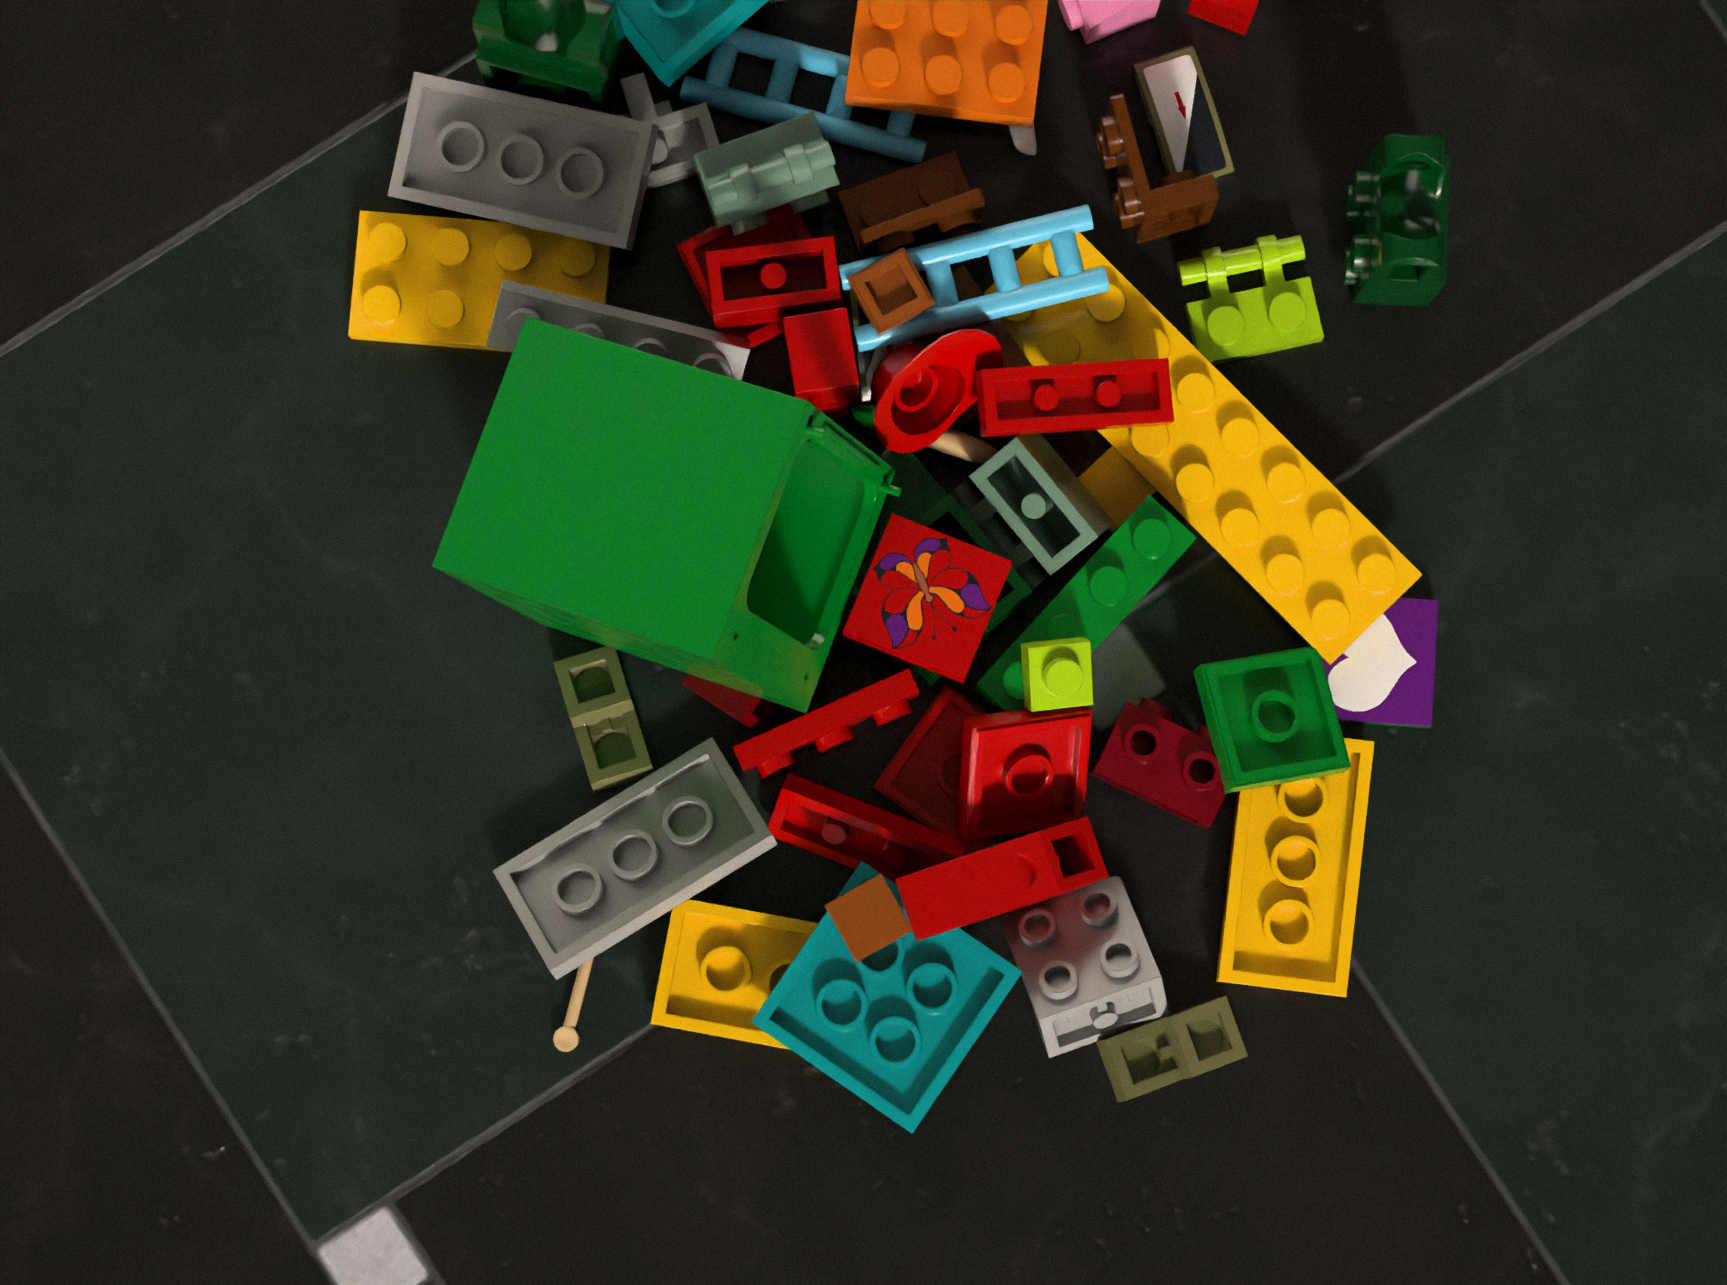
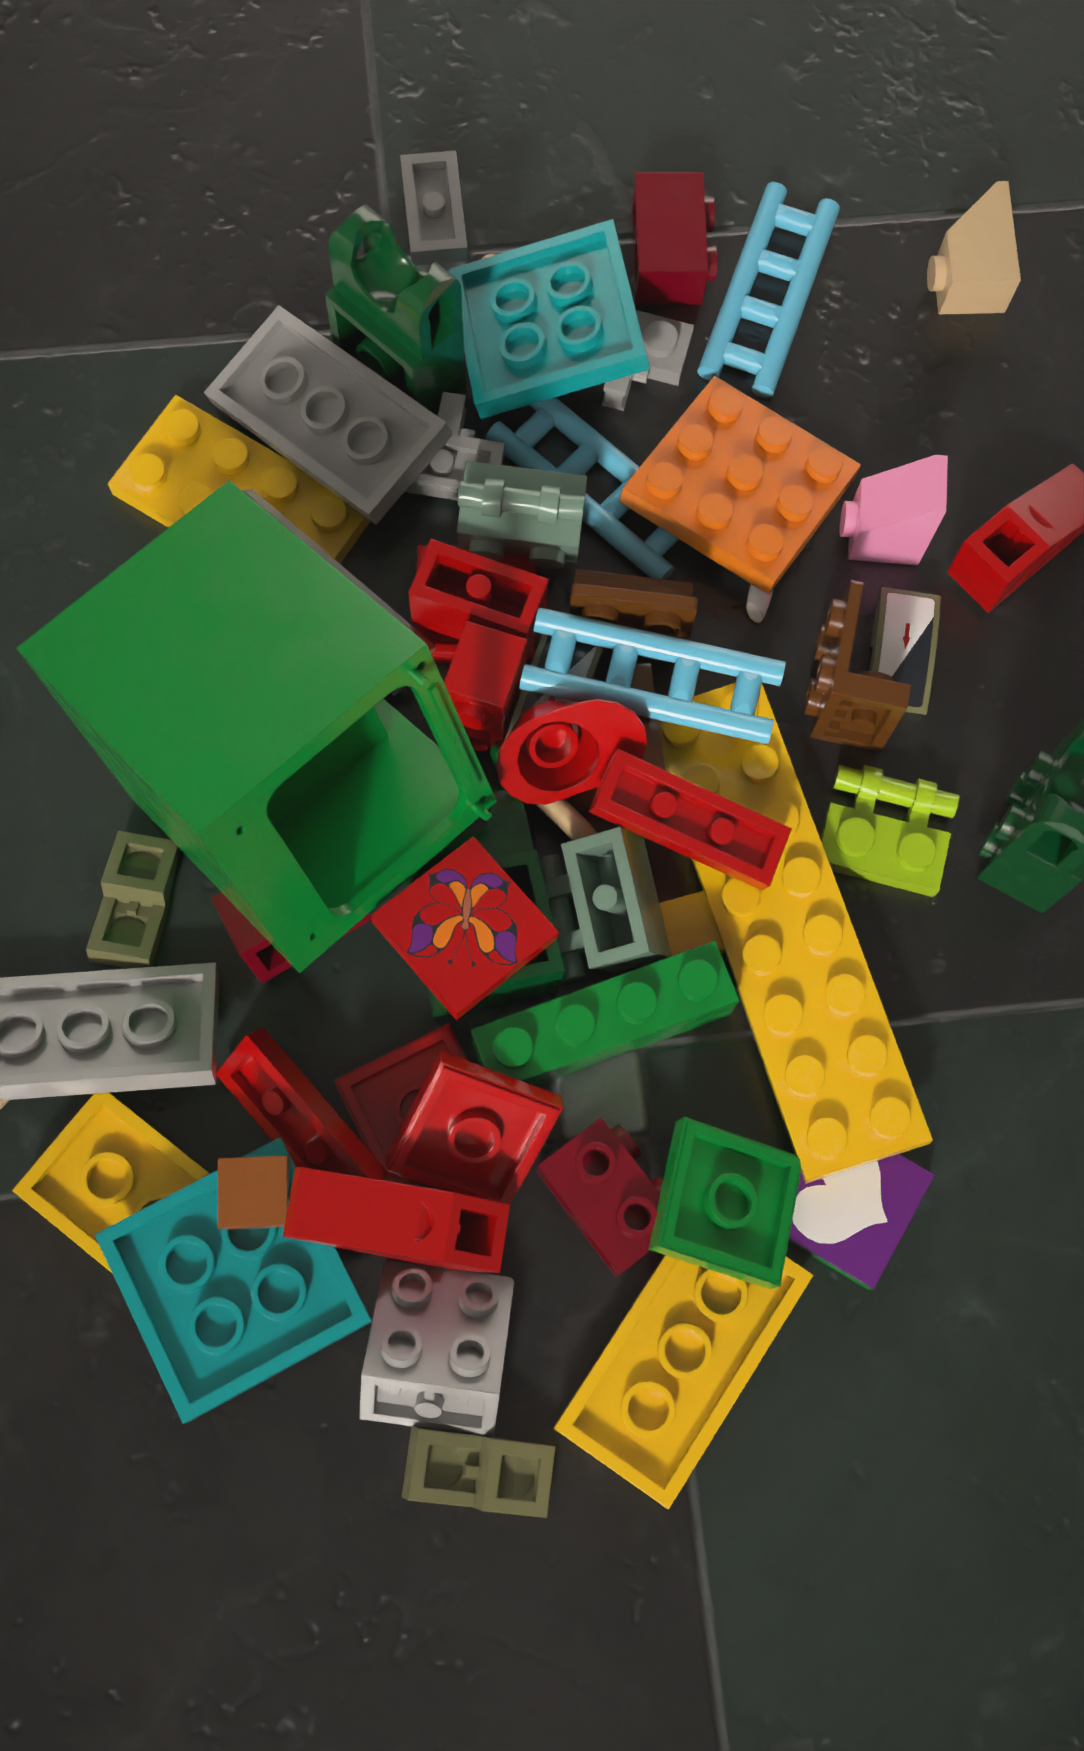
camera: 25 degrees right, 10 degrees down
red plate [733,668,920,779] -> none
dark orange tile [847,247,935,338] -> none
lime plate [1021,637,1094,712] -> none

